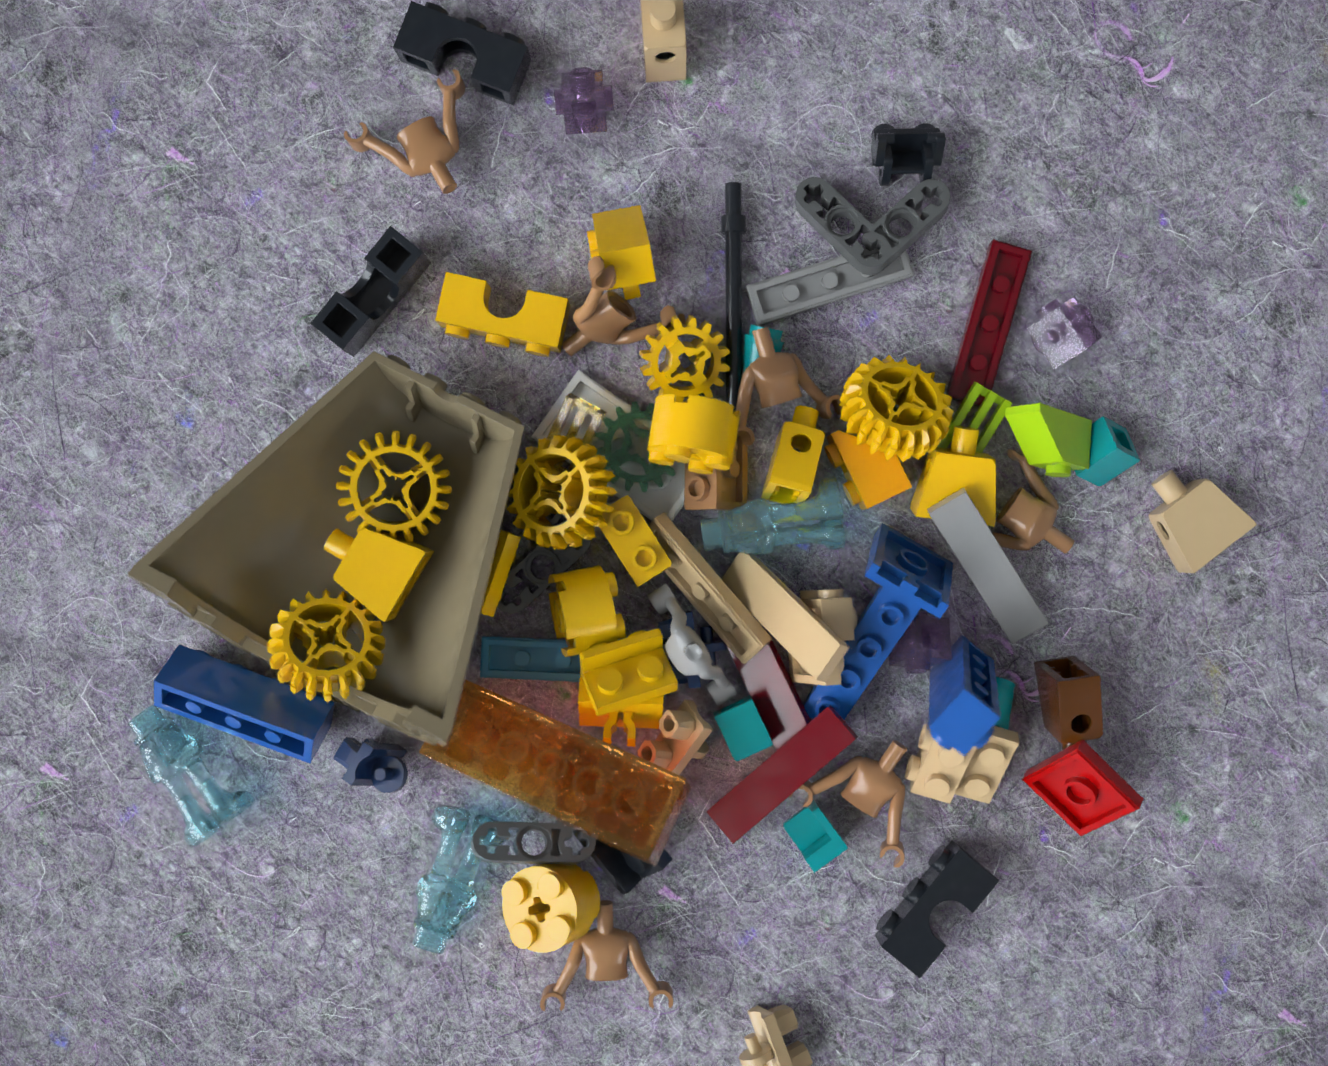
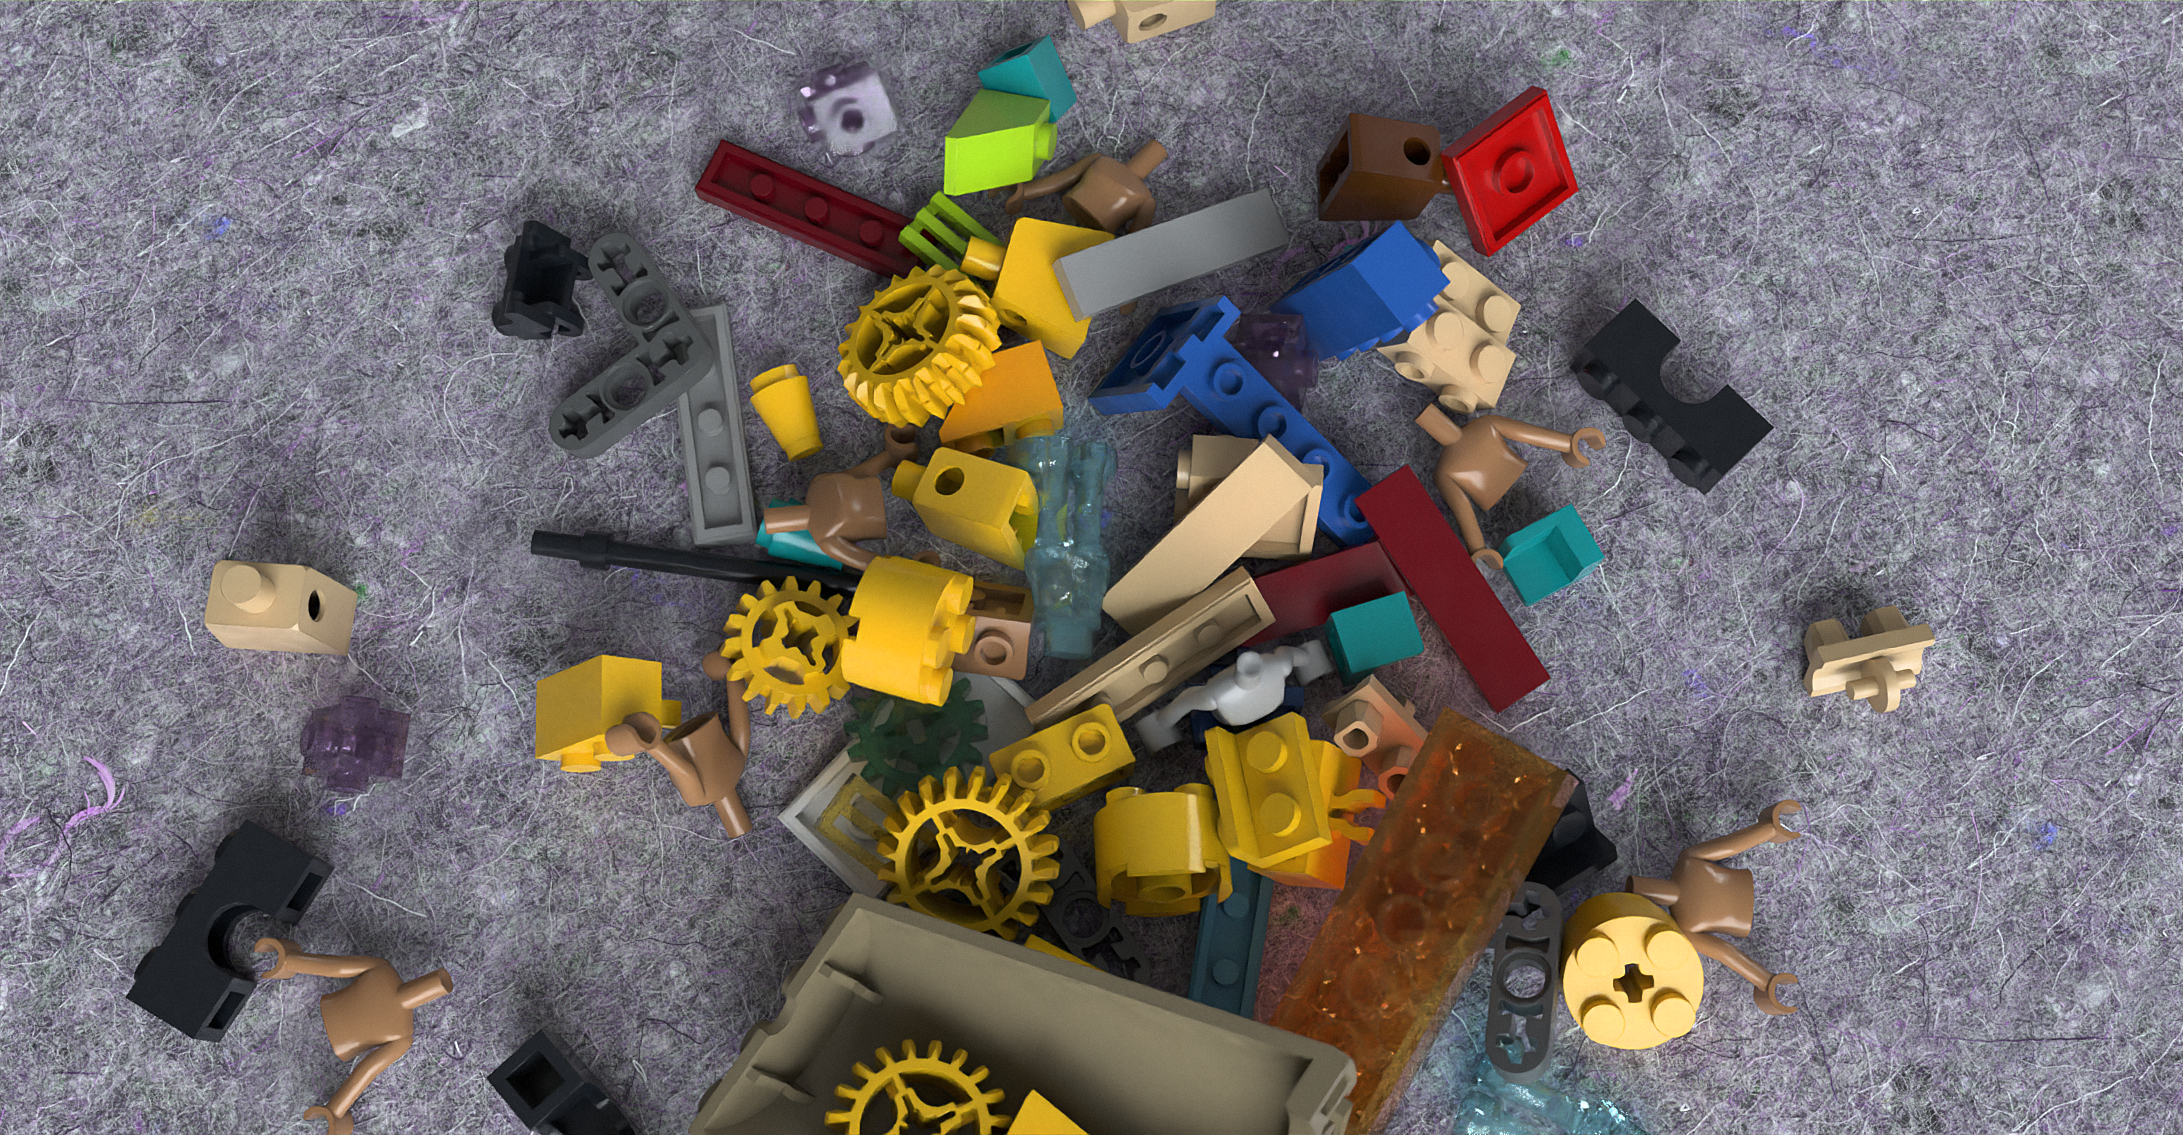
camera: 85 degrees left, 15 degrees down
yellow arch [435,272,571,357] -> none
none -> yellow cone [749,364,824,462]

